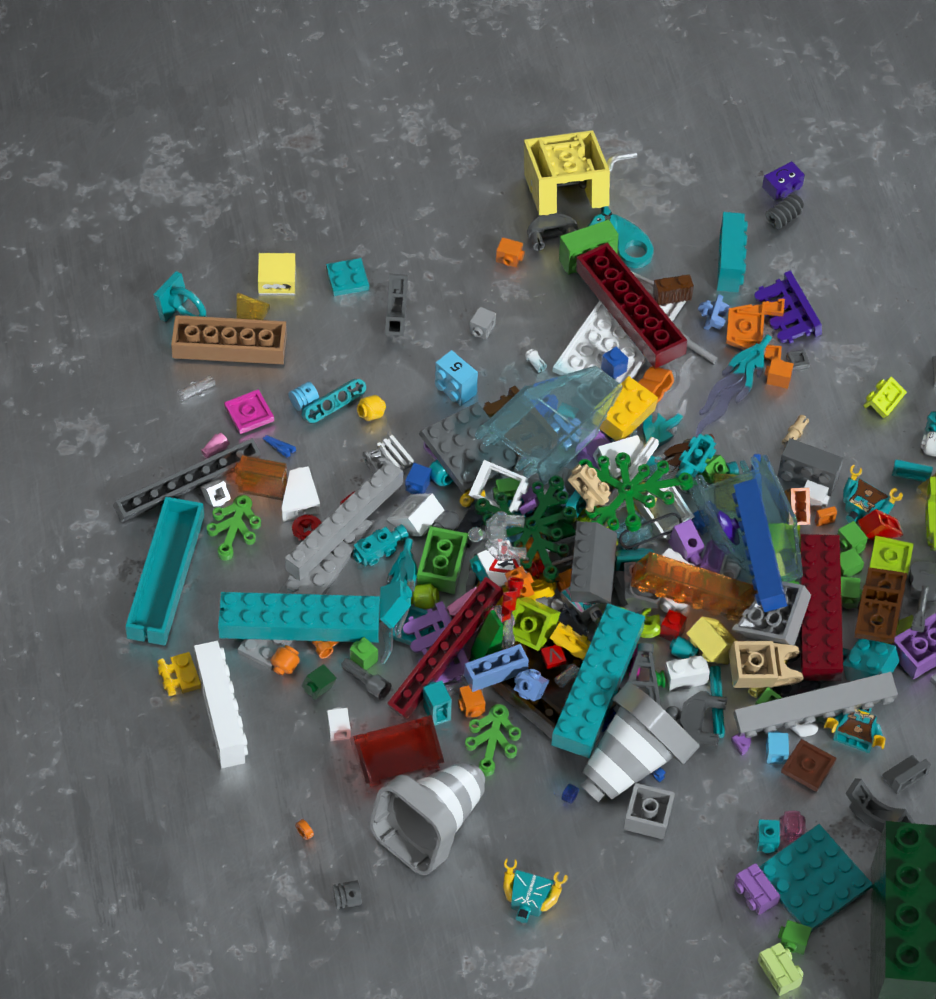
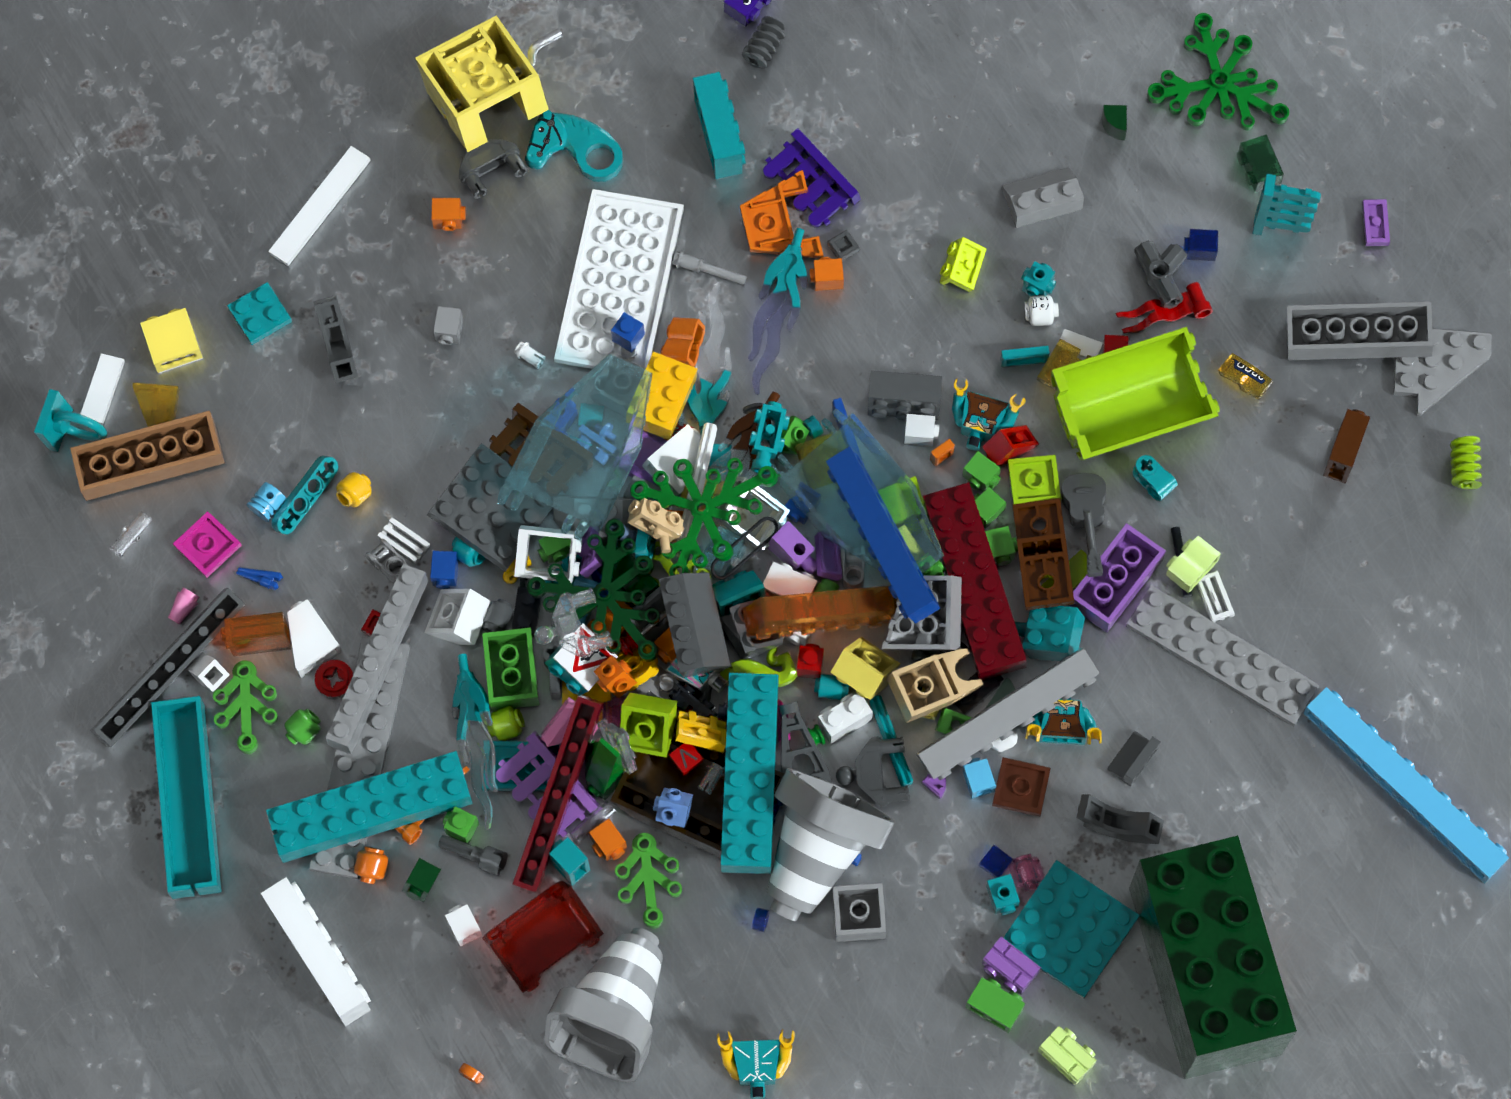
camera: 15 degrees left, 15 degrees up
yellow plate [157,652,201,696] -> none
teal brick [353,524,409,567] -> none
teal slope [380,580,412,629] -> none
medium azure brick [435,350,478,406] -> none
medium blue brick [464,644,529,692] -> none
red flag [501,577,524,622] -> none
bright green brick [559,220,619,275] -> none
dark red brick [576,242,687,369] -> none
reddish brown brick [653,274,694,305] -> none
medium blue hips [698,294,730,330] -> none
dark purple dish [717,510,740,546] -> none
bright green brick [778,920,812,955] -> none
tan pin [782,415,809,447] -> none
orange torso [782,488,810,525] -> none
none -> white tile [80,353,125,425]
none -> white tile [268,146,371,266]
none -> bright green head [284,708,321,745]
none -> bright green brick [966,977,1025,1033]
none -> clear blue plate [979,845,1014,878]

